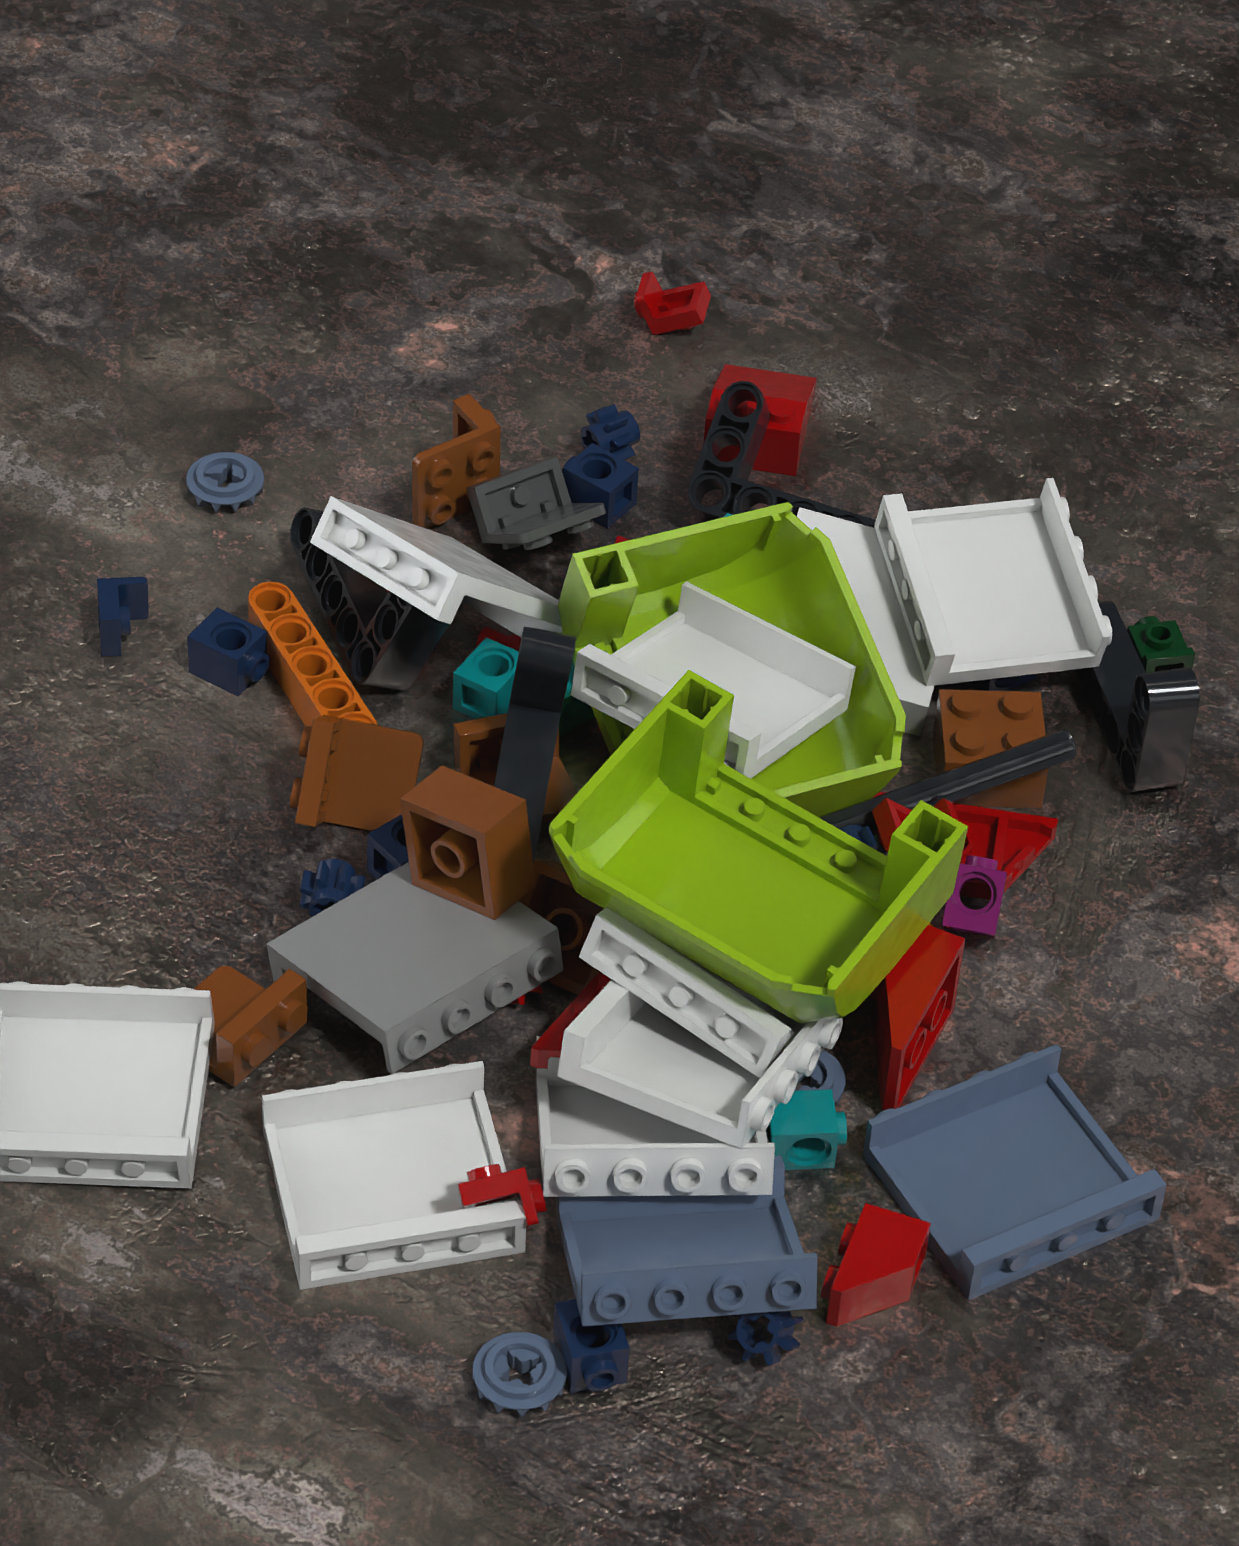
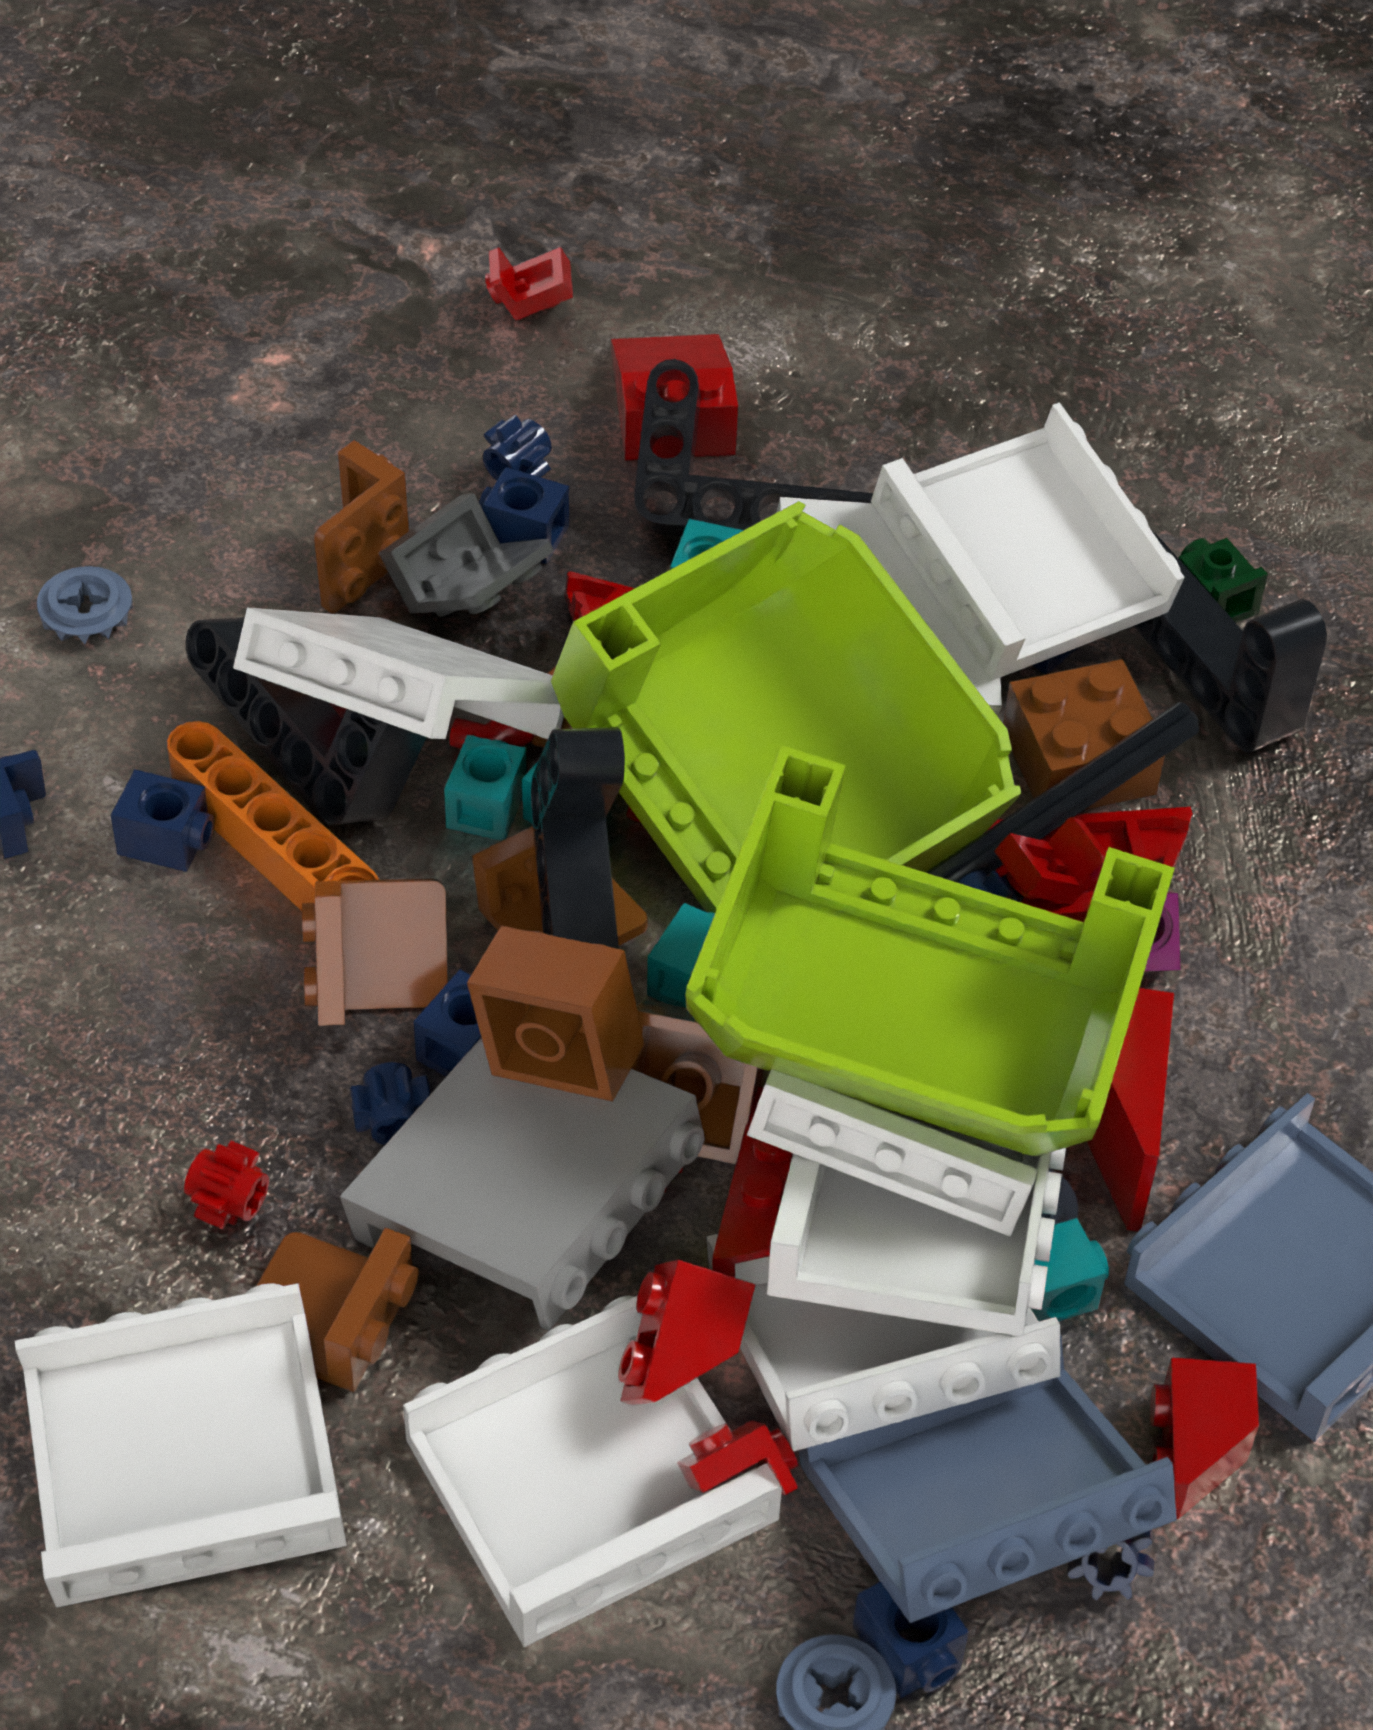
camera: 15 degrees left, 5 degrees up
white panel [571,582,856,779] -> none
none -> red gear [184,1140,269,1230]
none -> red slope [618,1260,756,1405]

